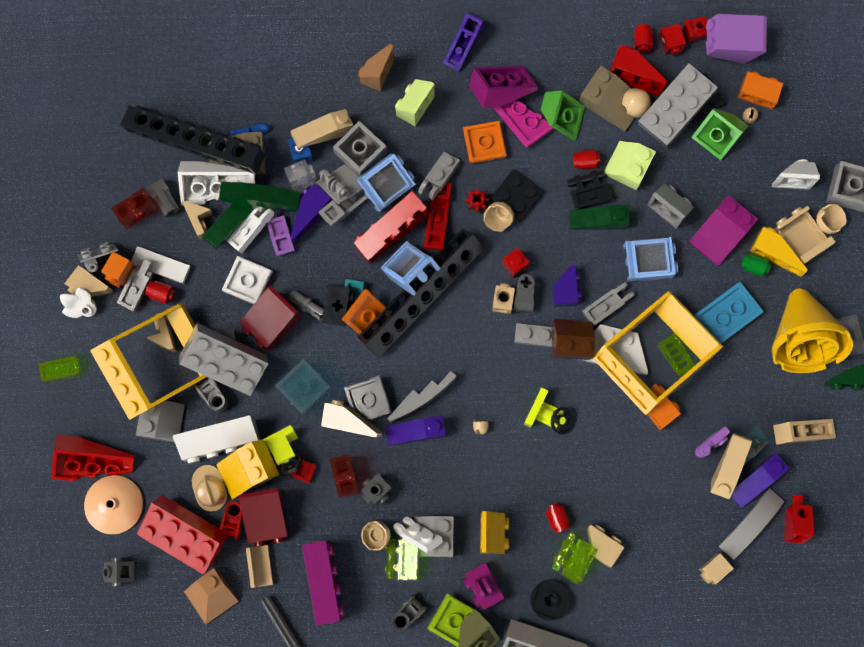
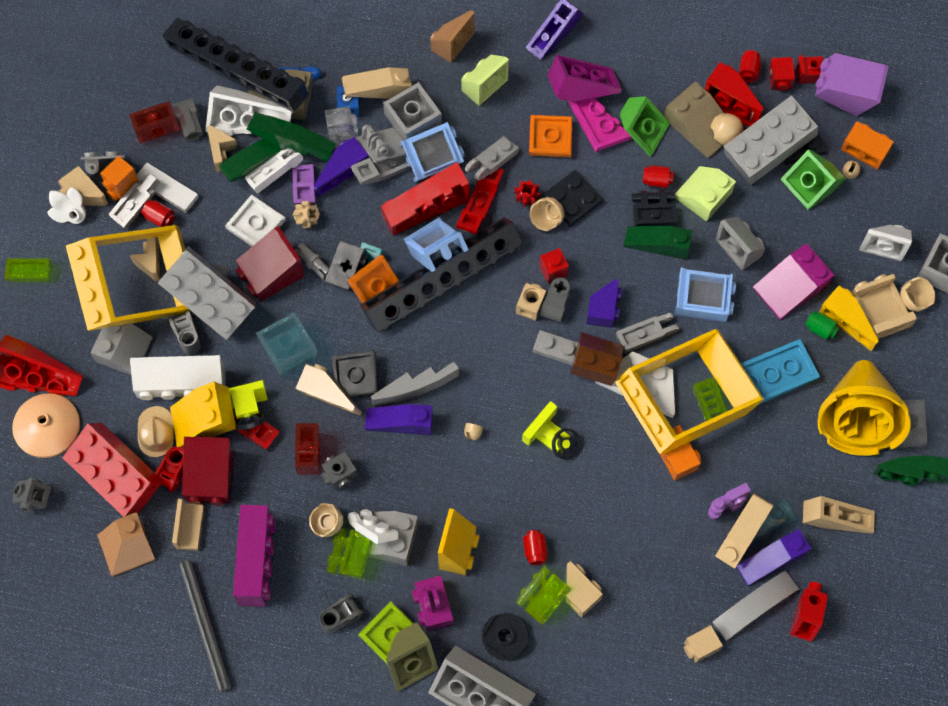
camera: 10 degrees right, 10 degrees down
none -> tan gear [293,201,320,228]

